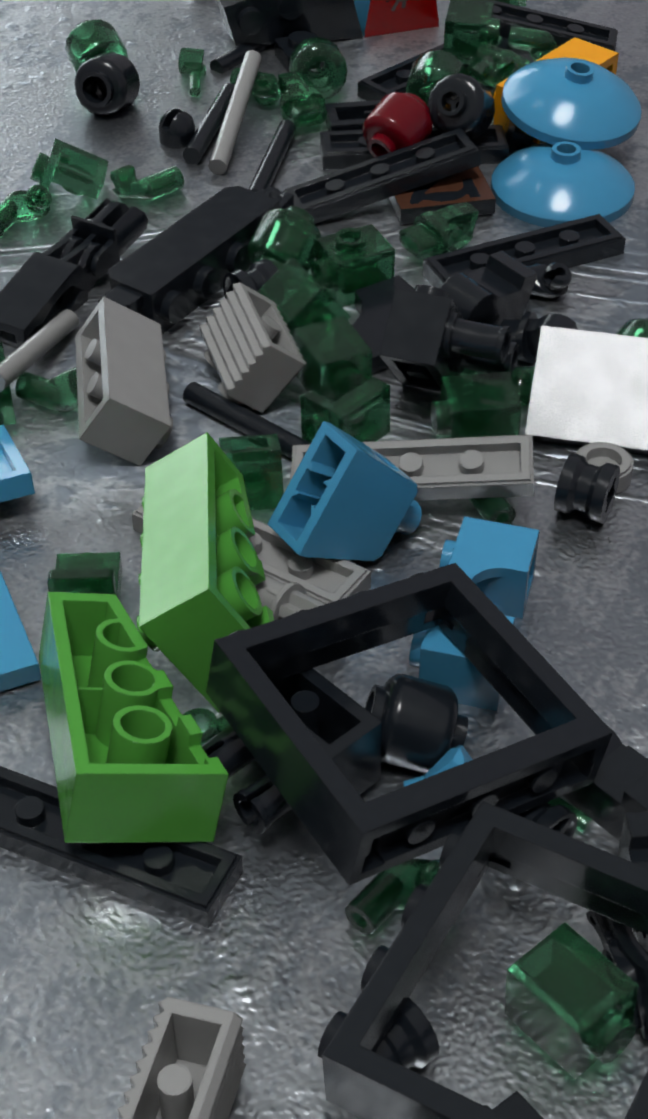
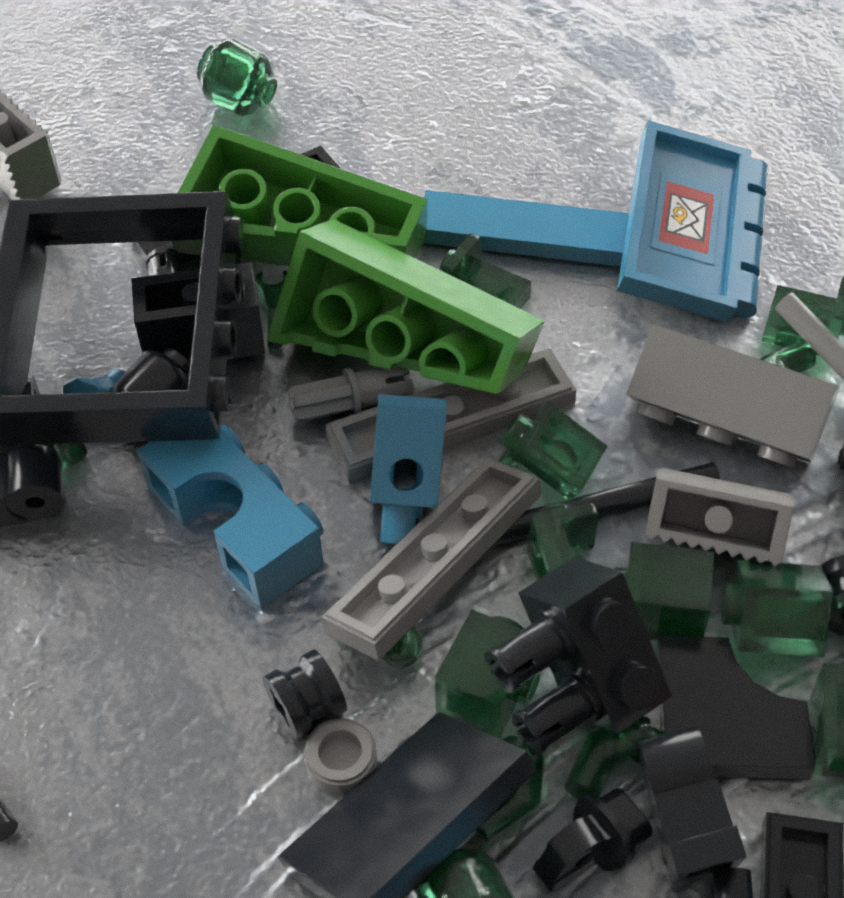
camera: 125 degrees right, 10 degrees up
clear green arm [345,859,440,935] -> none

